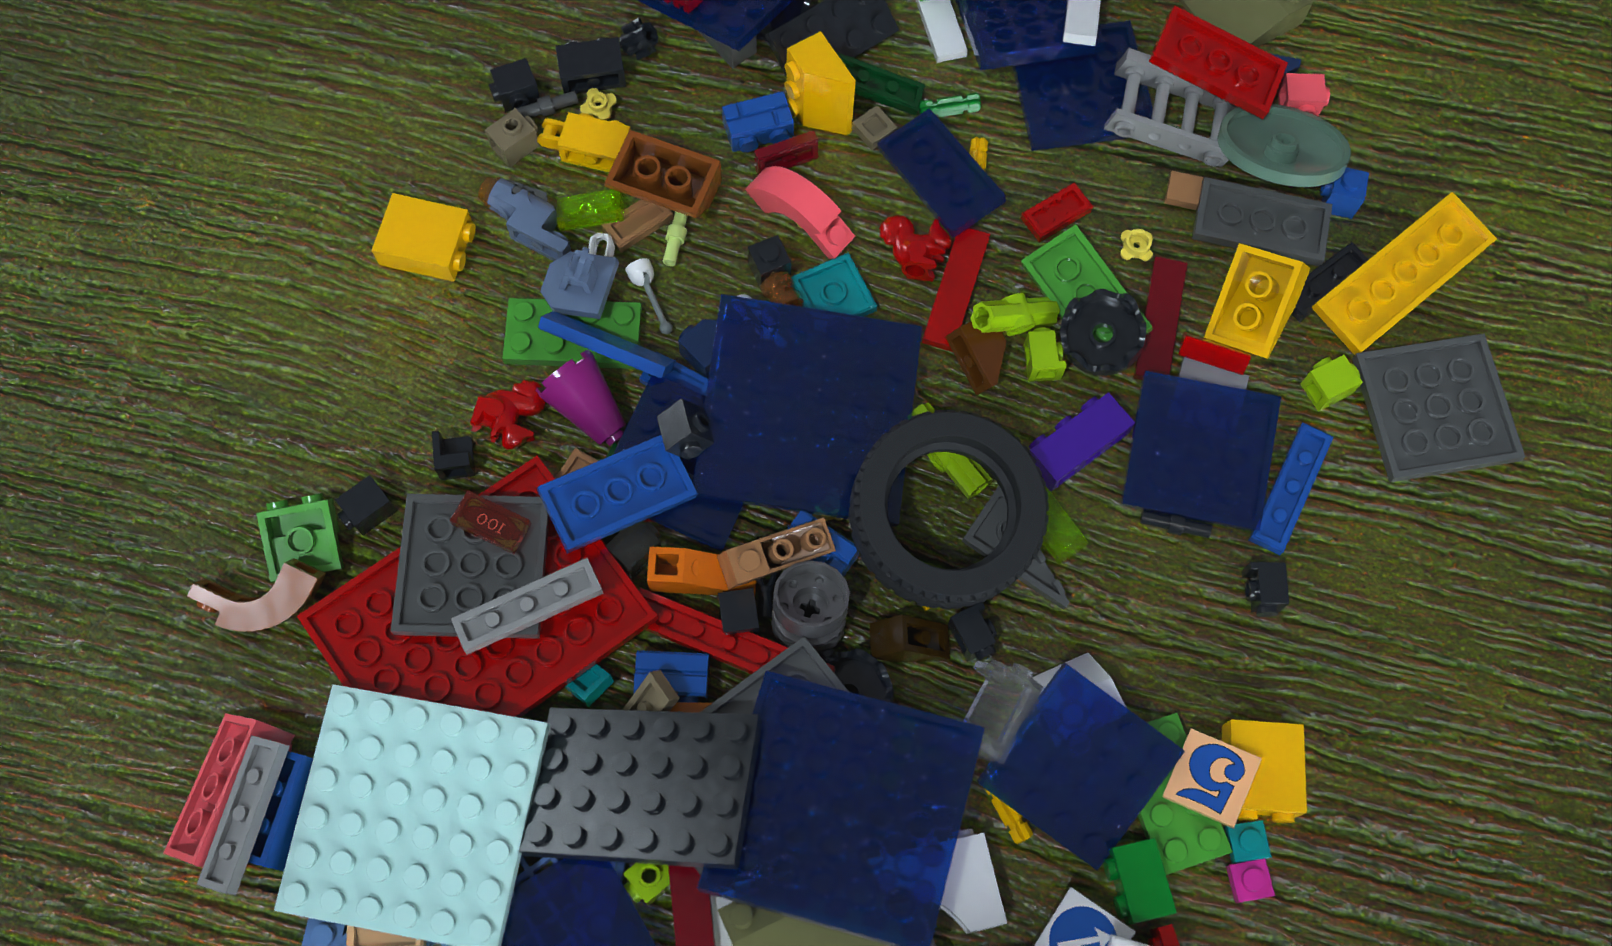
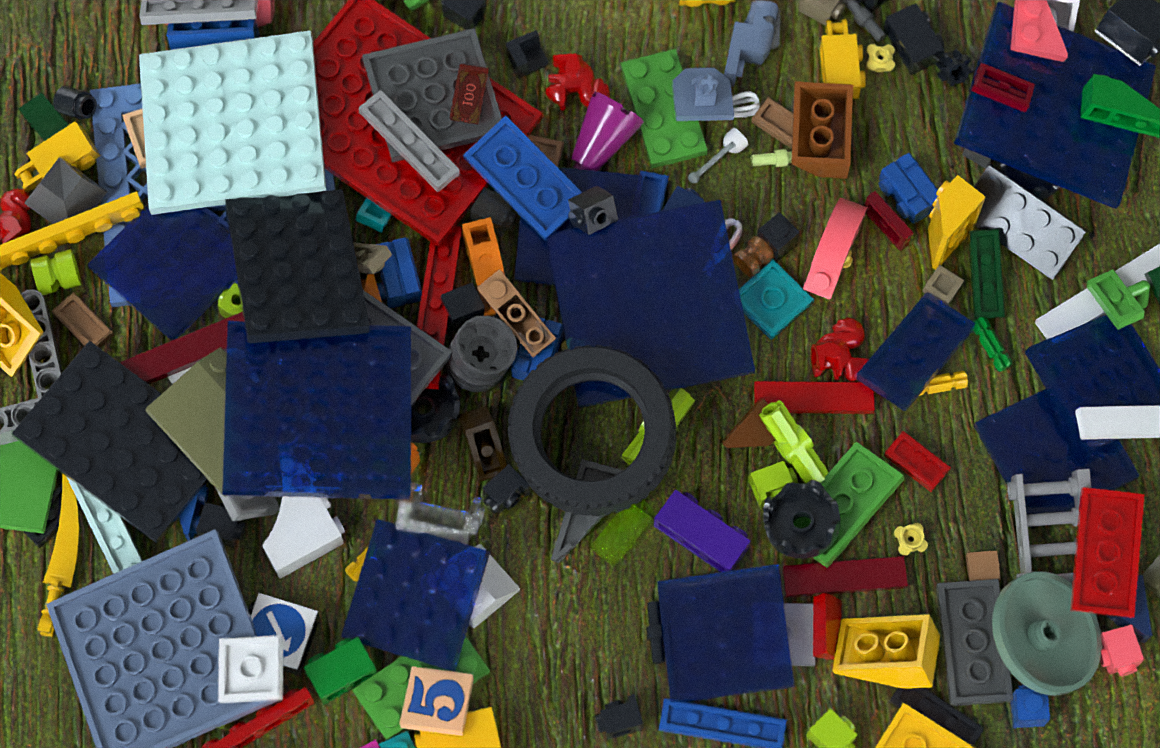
camera: 75 degrees right, 0 degrees up
blue tile [538,311,676,378] -> none
clear neon green plate [557,189,624,231] -> none

